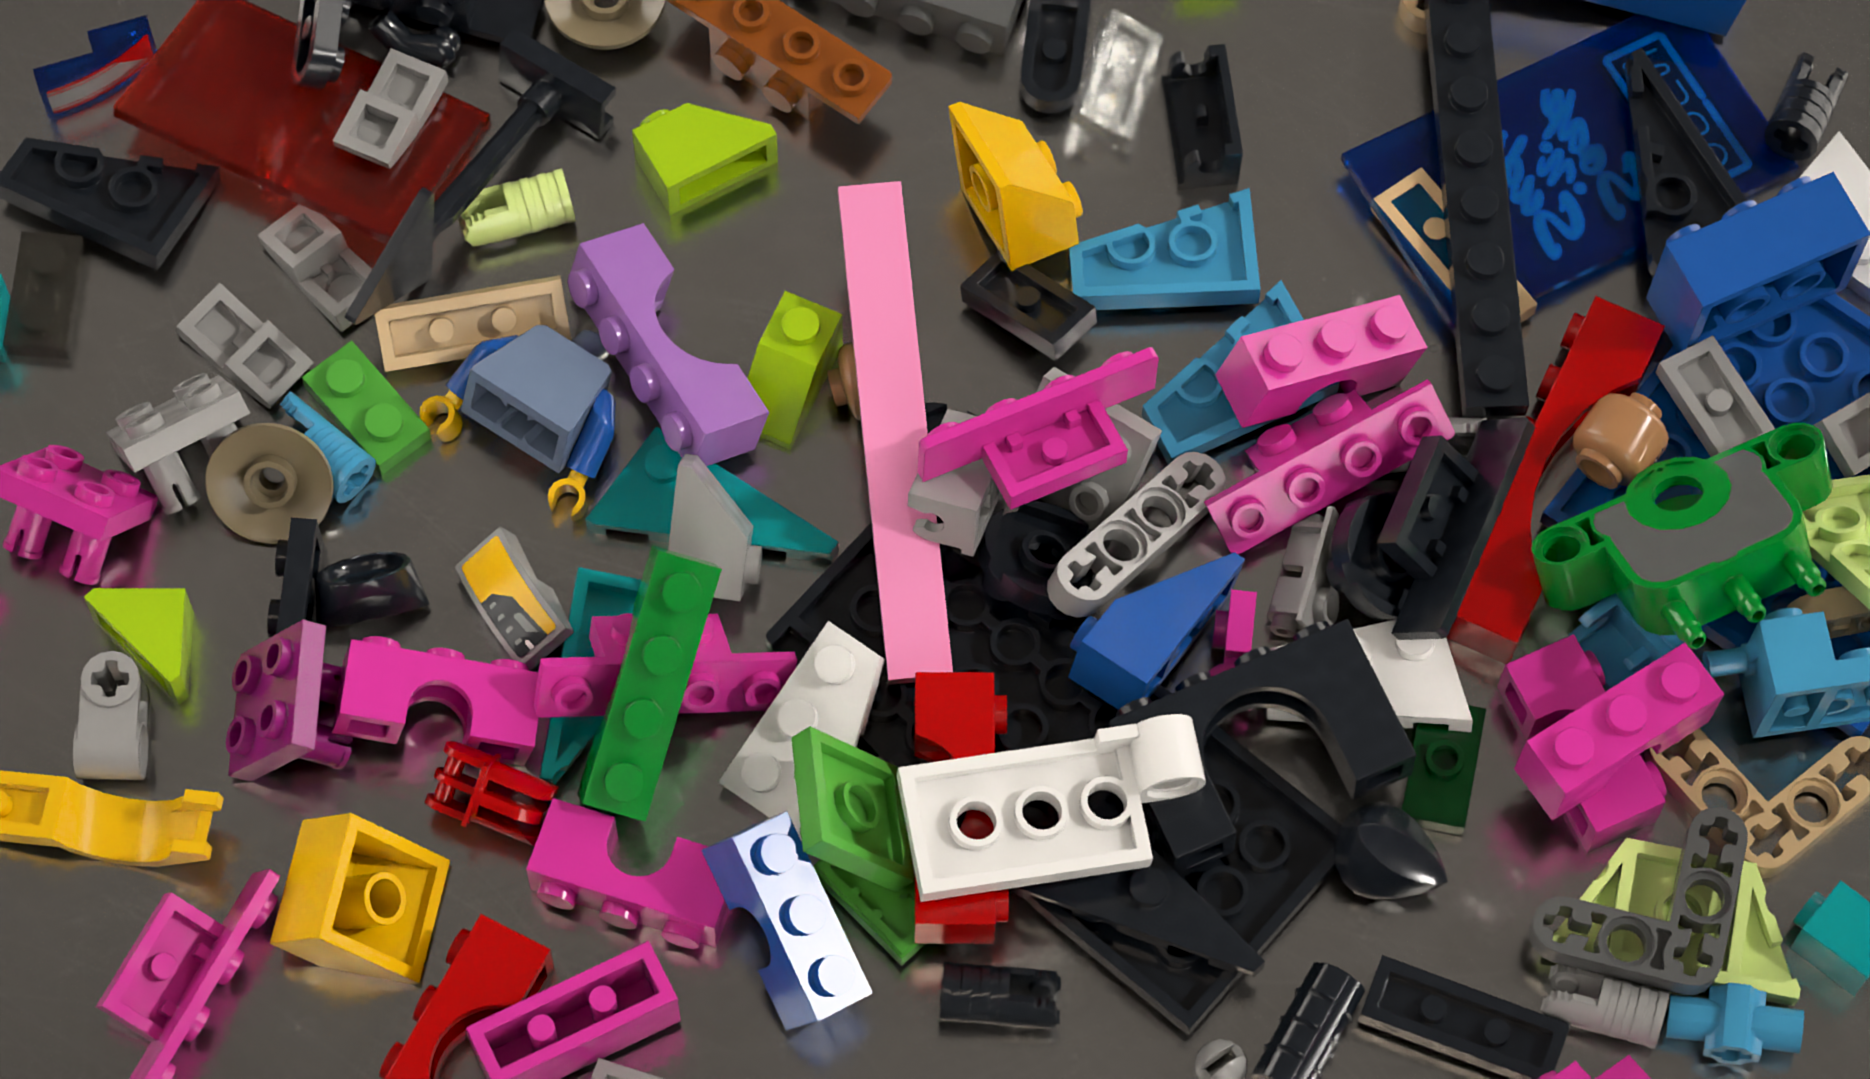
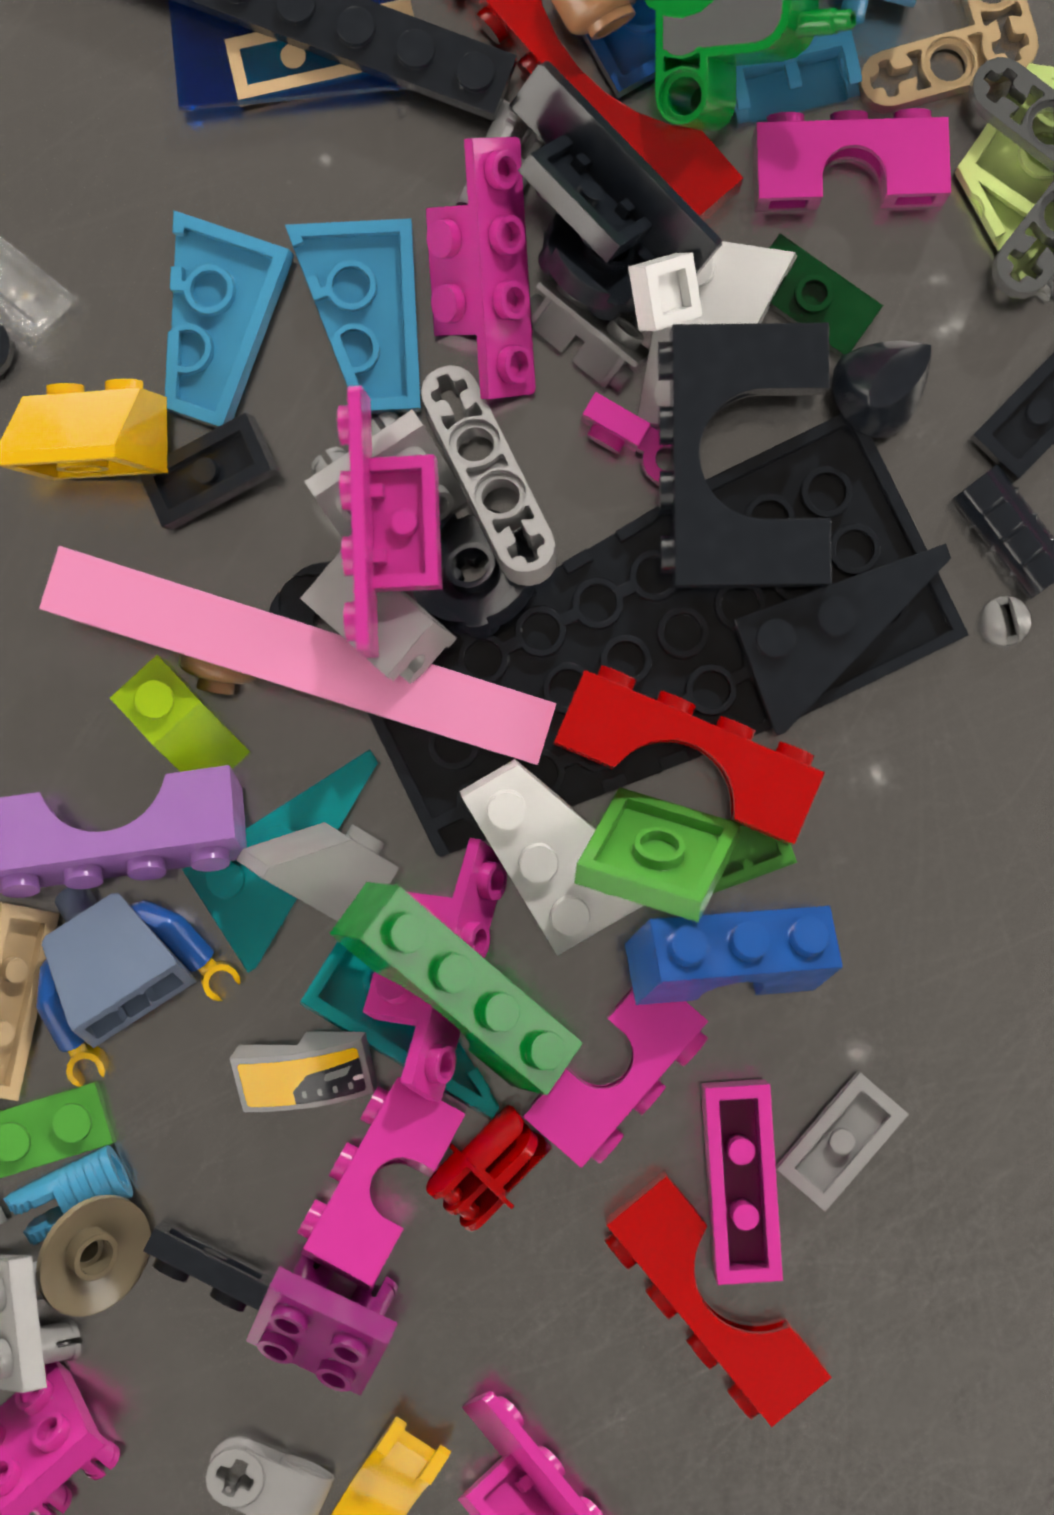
camera: 65 degrees left, 20 degrees up
lime slope [84,588,194,705] -> none
yellow slope [270,813,450,984] -> none
black piece [316,552,430,628] -> none
white hinge [897,714,1206,902] -> none
black hinge [939,961,1061,1029] -> none
blue slope [1068,552,1245,710] -> none
black hinge [1160,44,1243,190] -> none
dark pink arch [1215,295,1427,428] -> none
dark pink arch [1514,642,1724,821] -> none
none -> white plate [628,252,703,331]

